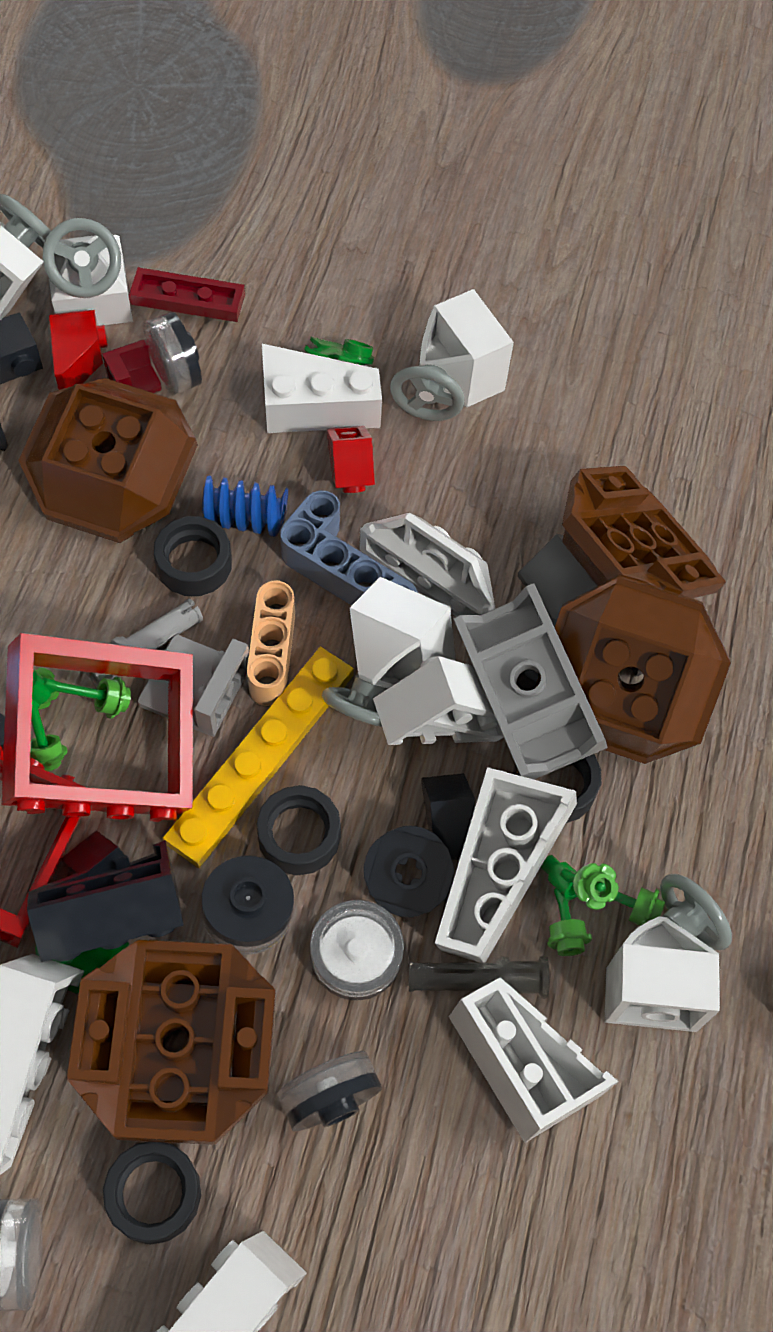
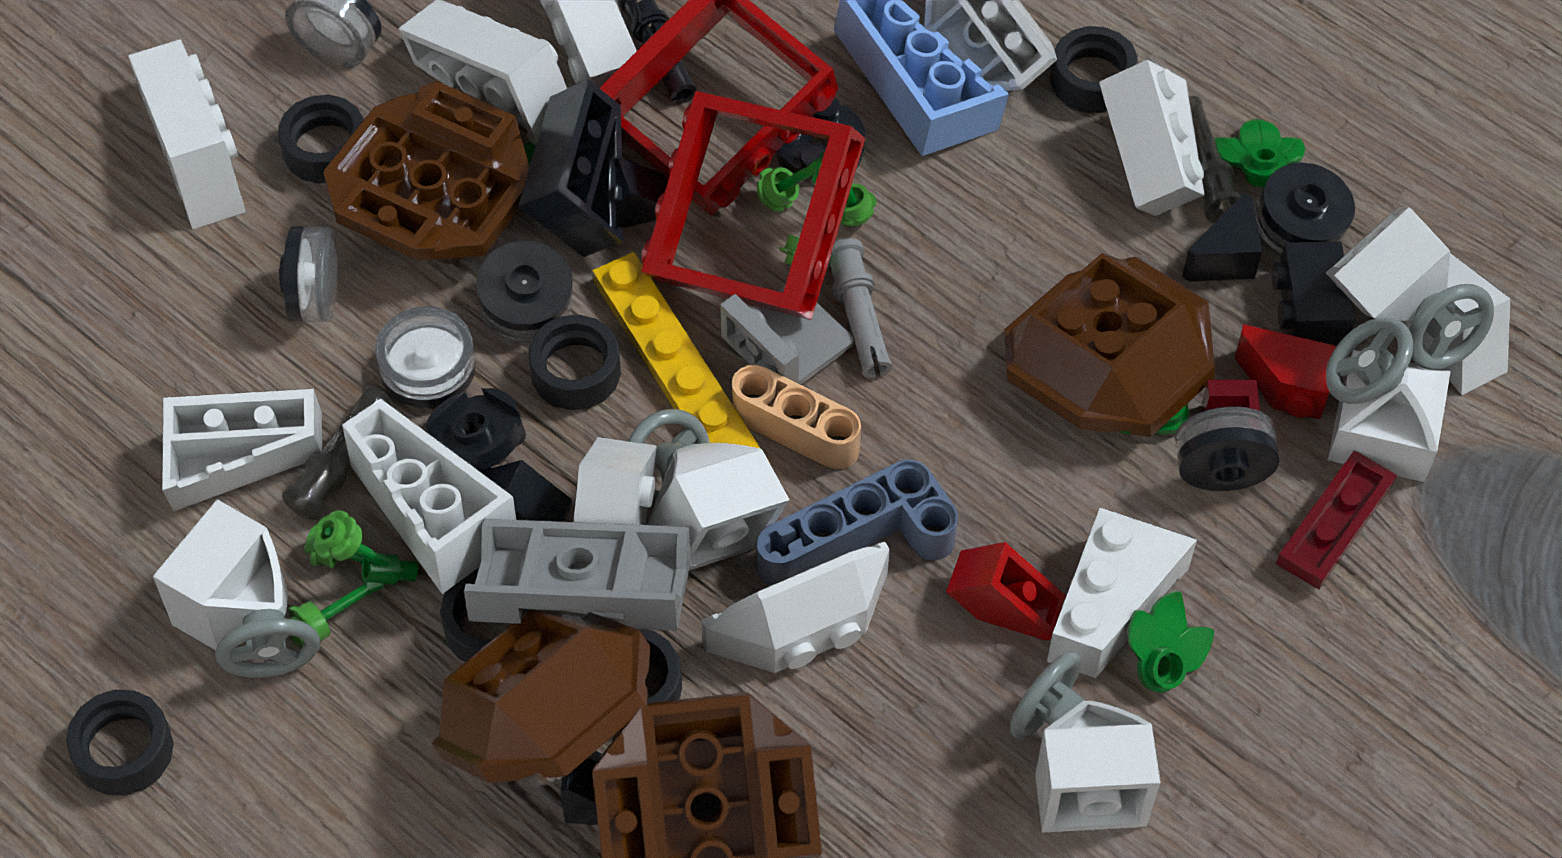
camera: 120 degrees right, 5 degrees down
black tyre [153,516,232,596] -> none
blue piece [202,475,288,537] -> none

